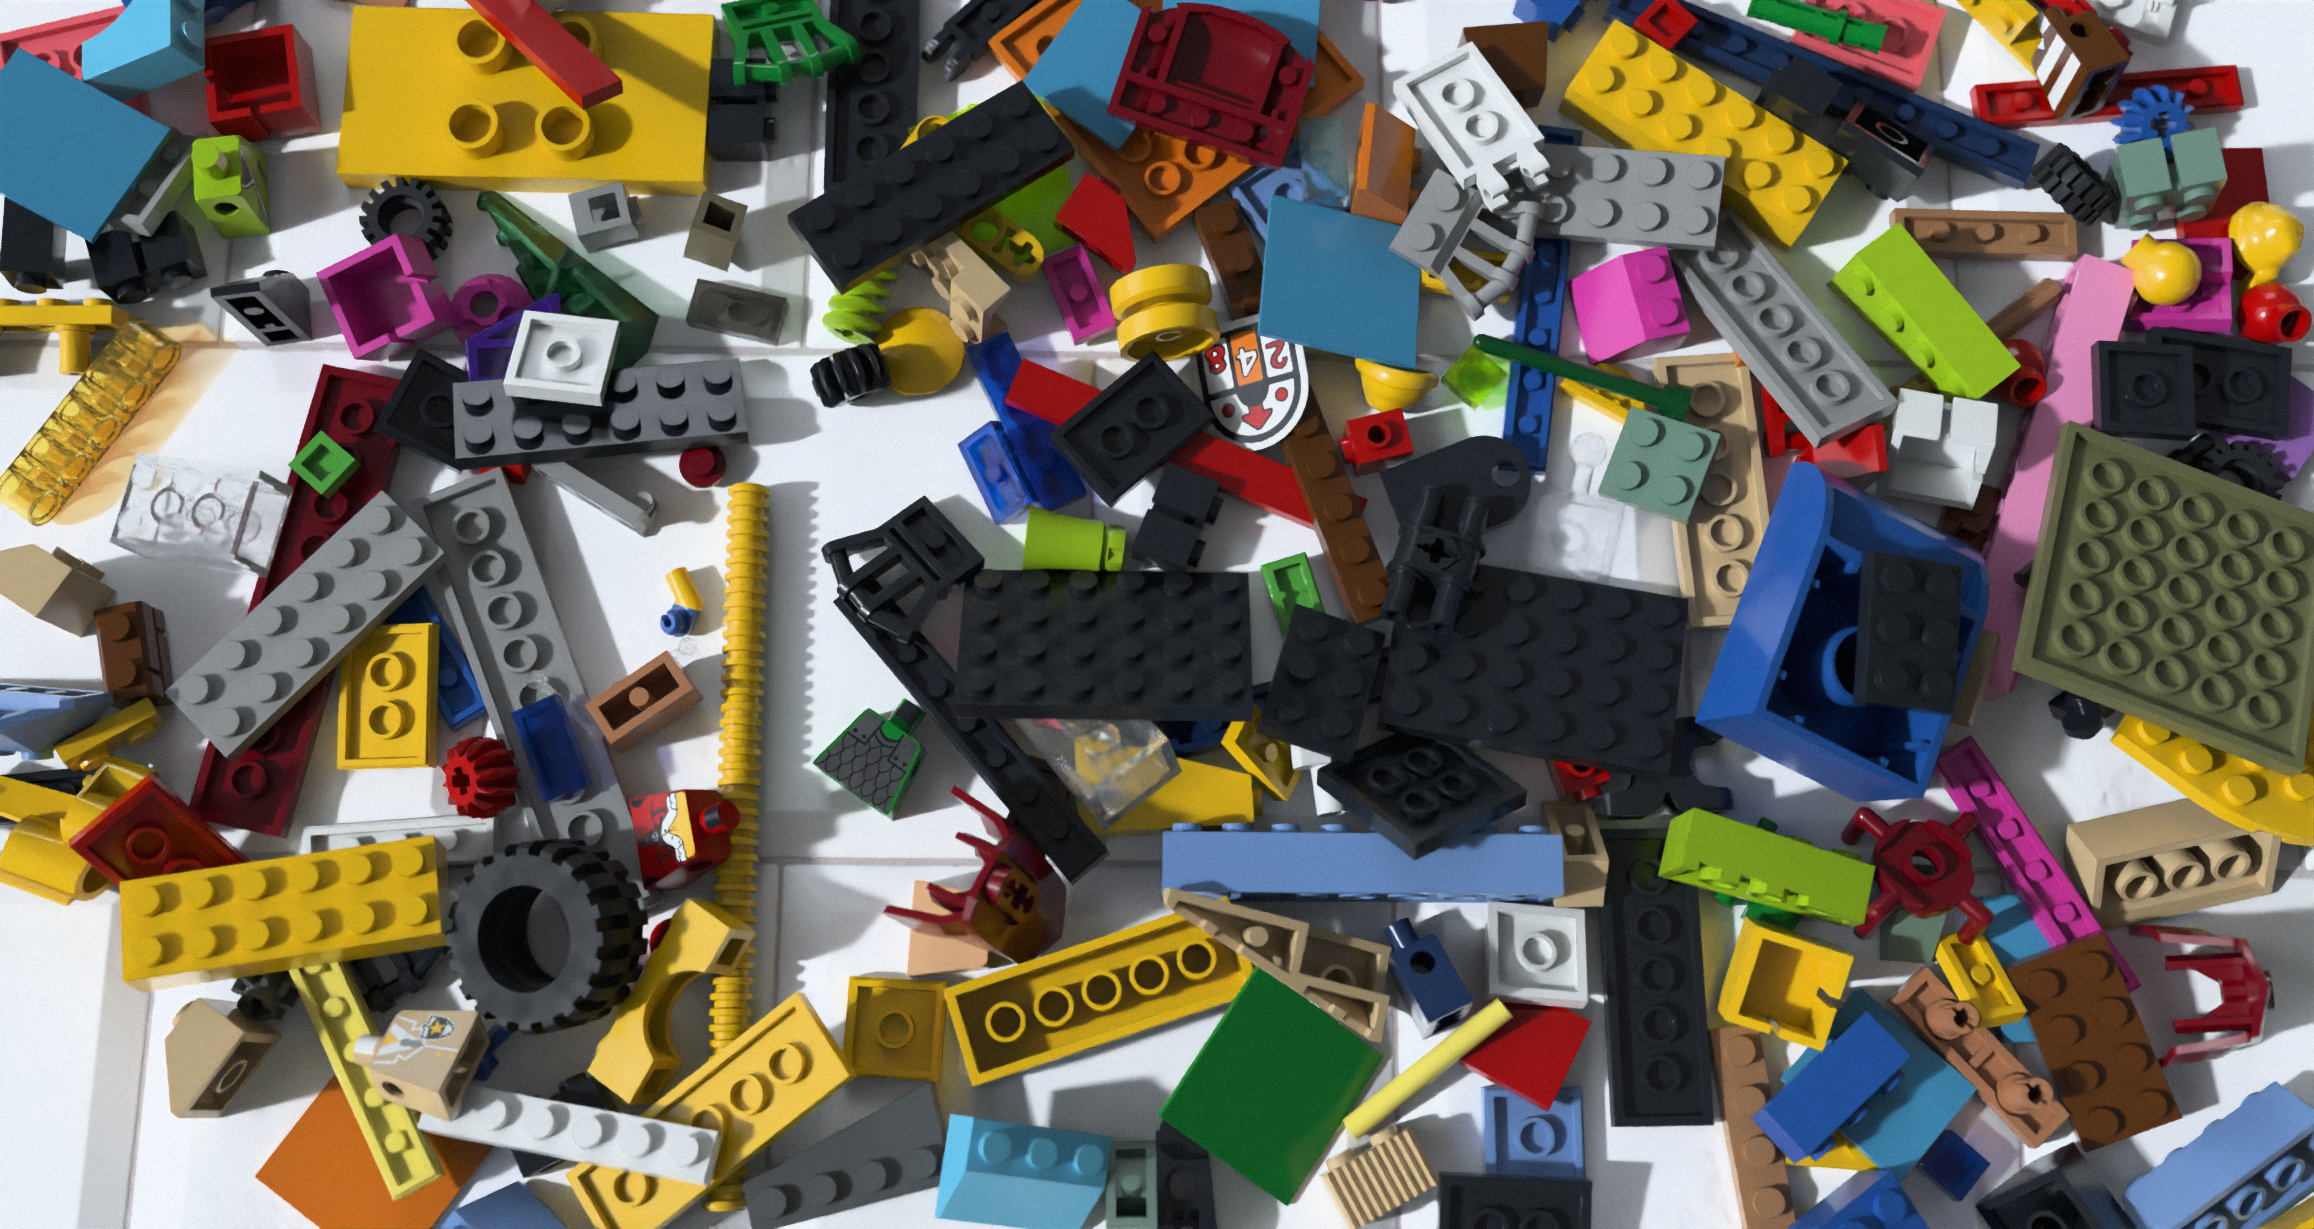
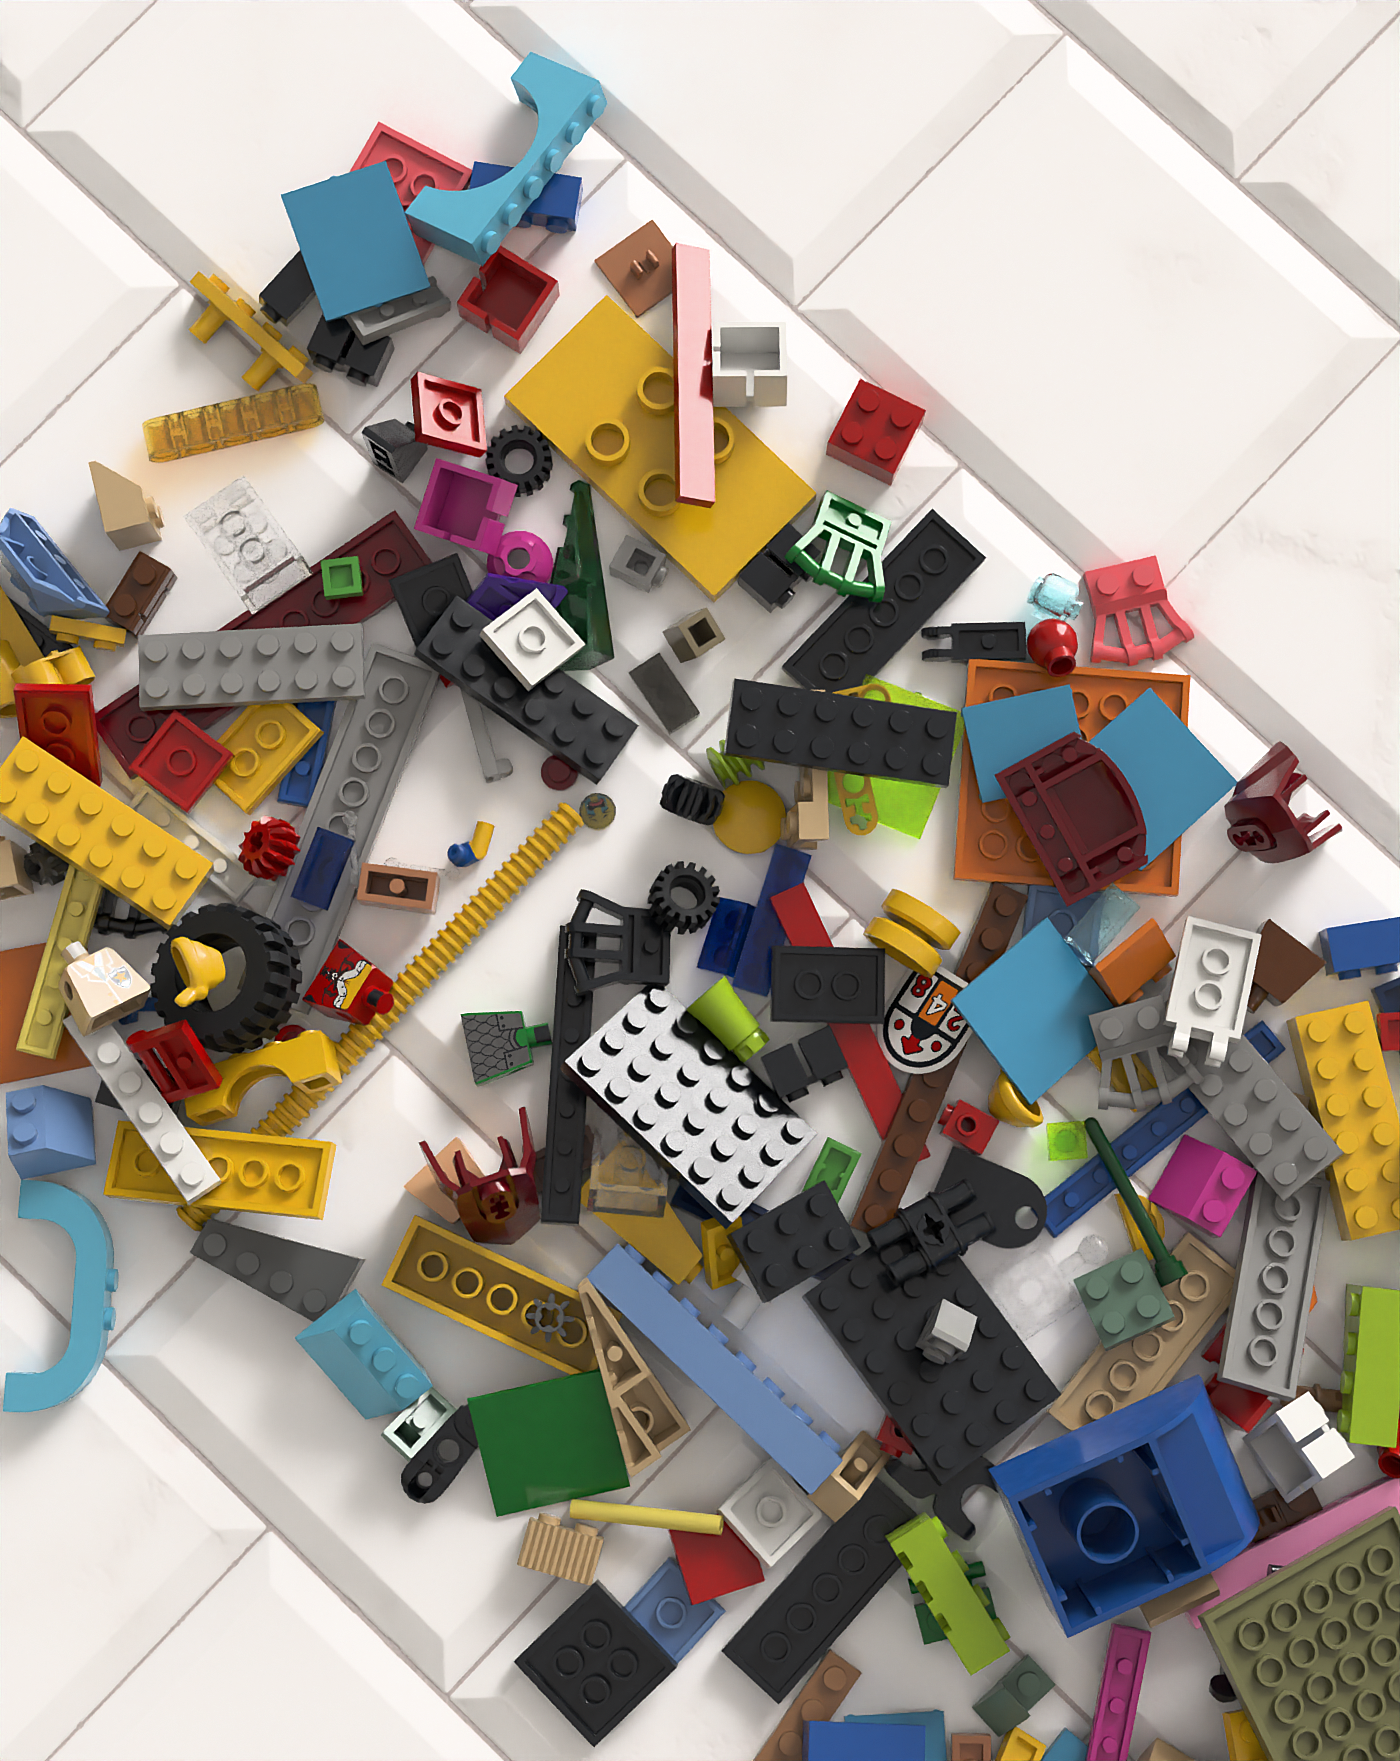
camera: 45 degrees right, 5 degrees up
lime torso [191,135,270,240] -> none
yellow tile [843,976,949,1082] -> none
dark pink plate [1042,244,1117,347] -> none
red slope [1054,172,1137,276] -> none
black plate [1317,733,1528,860] -> none
dark blue torso [1384,917,1473,1040] -> none
yellow piece [1715,916,1854,1052] -> none
dark red plate [1841,806,1994,945] -> none
black plate [1853,551,1963,716] -> none
none -> red plate [126,1019,223,1104]
none -> red tile [128,709,235,814]
none -> yellow hat [171,937,226,1007]
none -> red plate [410,371,487,458]
none -> dark grey gear [526,1293,575,1342]
none -> clear smoke tile [579,793,616,831]
none -> black tyre [647,861,720,935]
none -> light grey slope [915,1299,977,1364]

